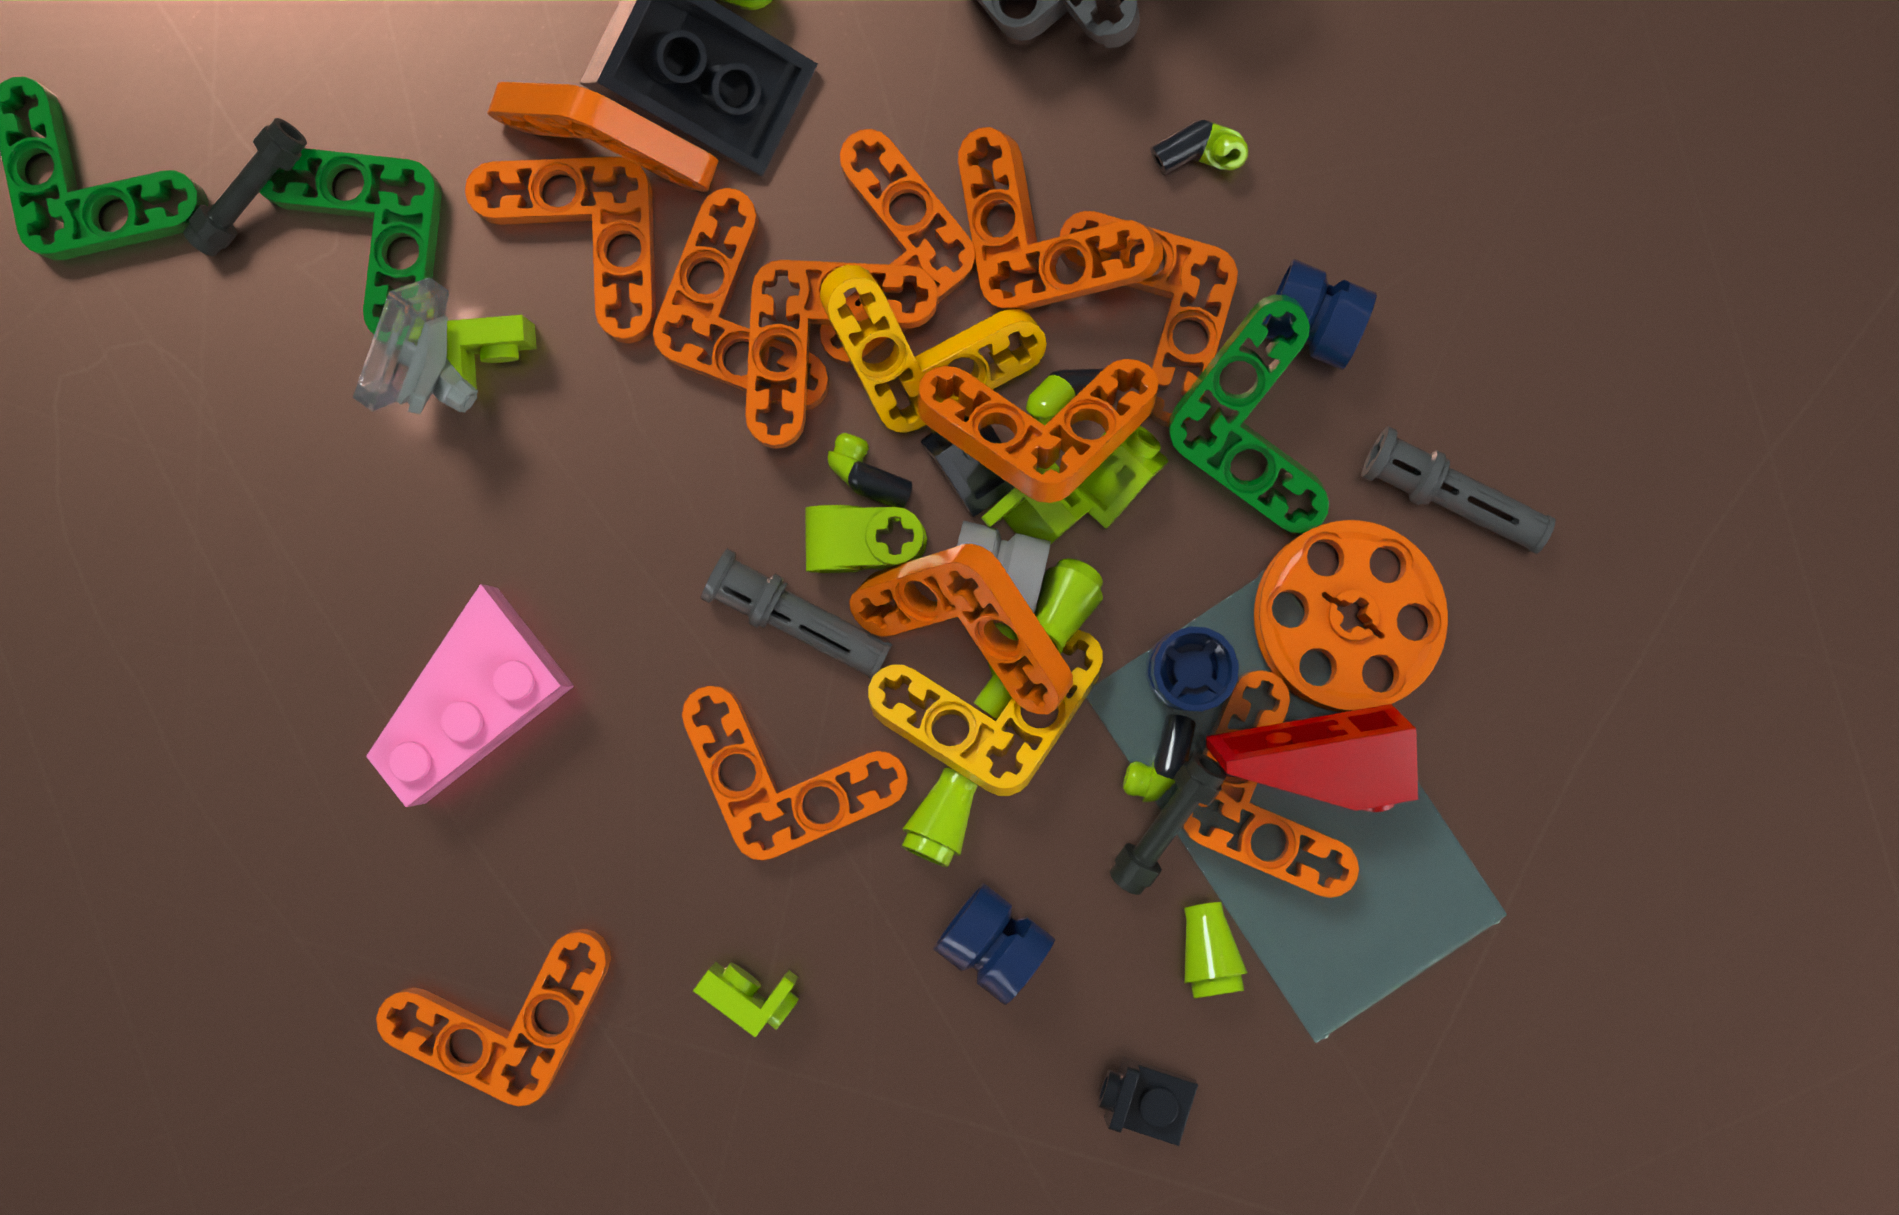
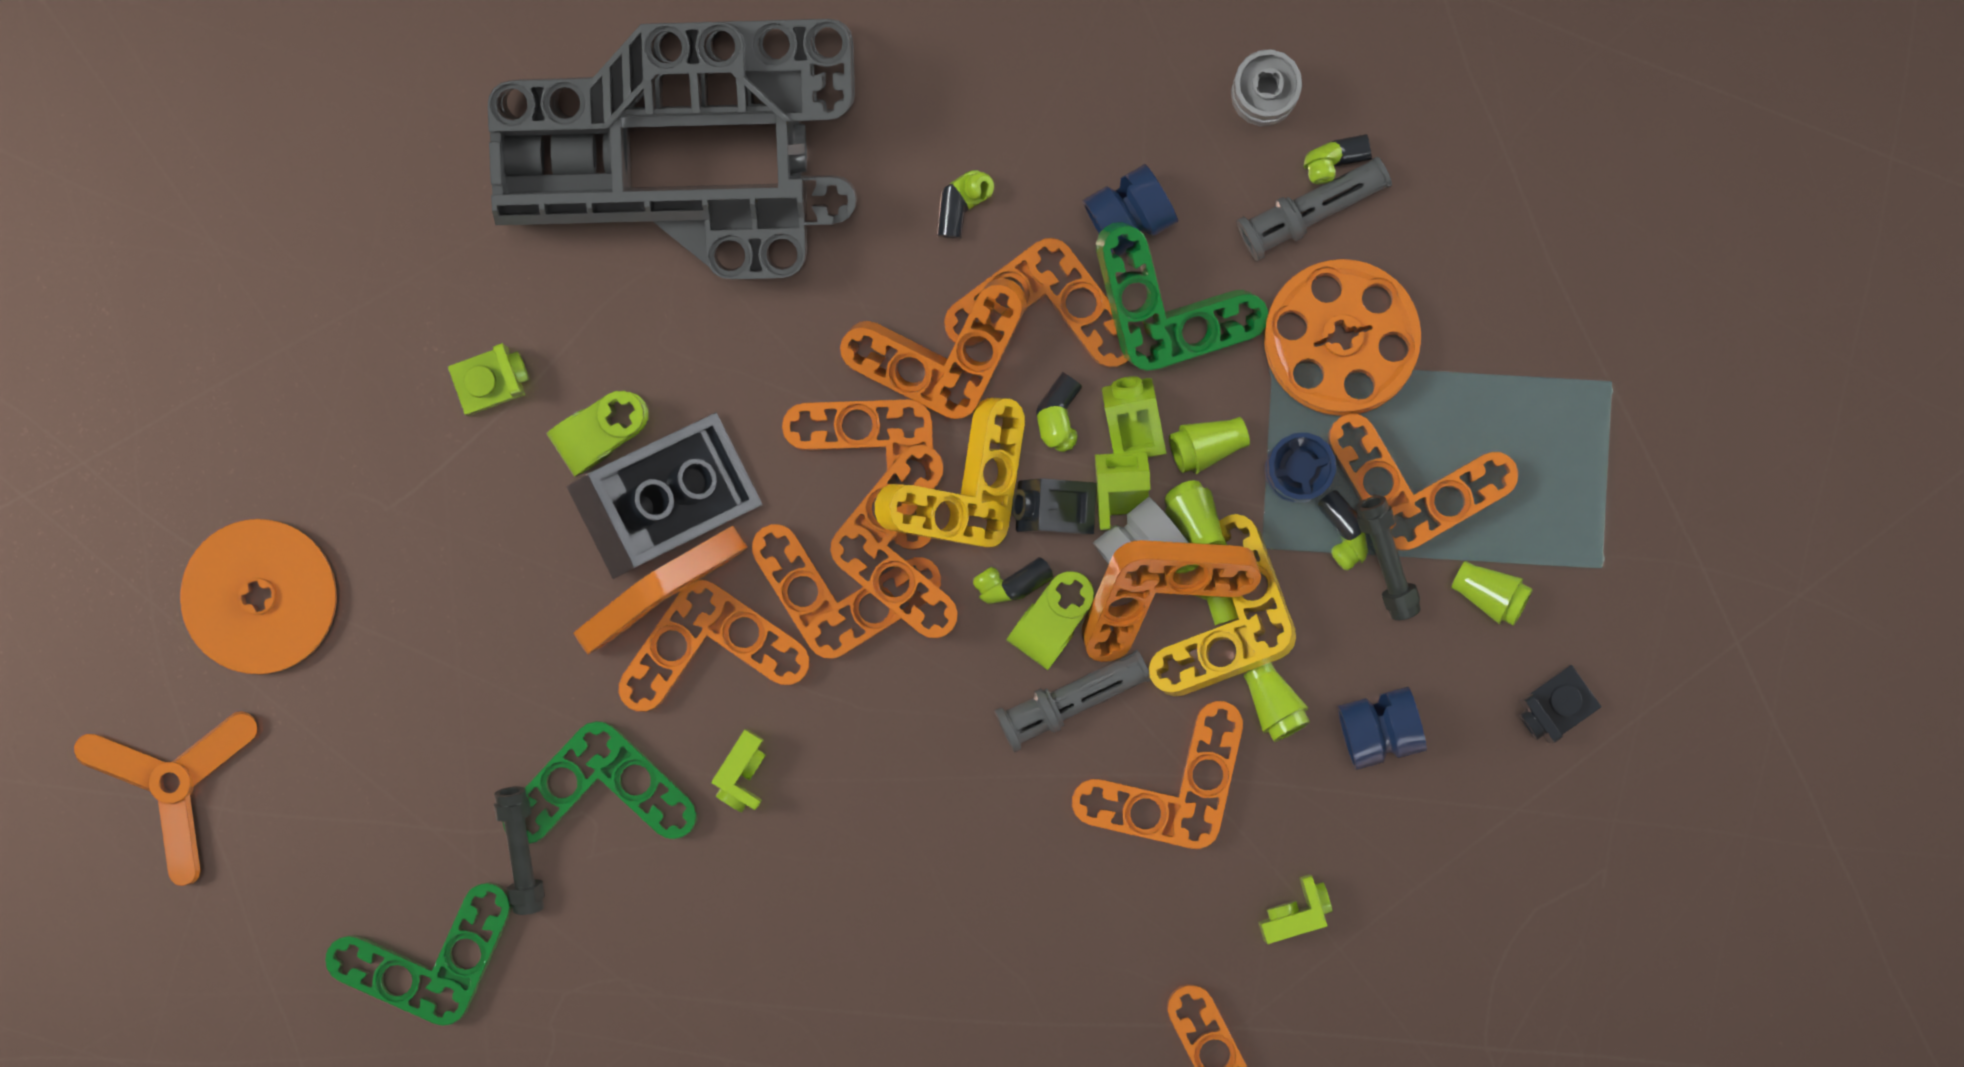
camera: 50 degrees left, 0 degrees up
clear piece [353,277,478,414] -> none
bright pink wedge [366,584,574,807] -> none
orange beam [918,359,1159,503] -> none
red slope [1206,704,1418,812] -> none
none -> lime cone [1169,417,1250,474]
none -> light grey wheel [1231,49,1302,127]
none -> arm [1304,134,1372,185]

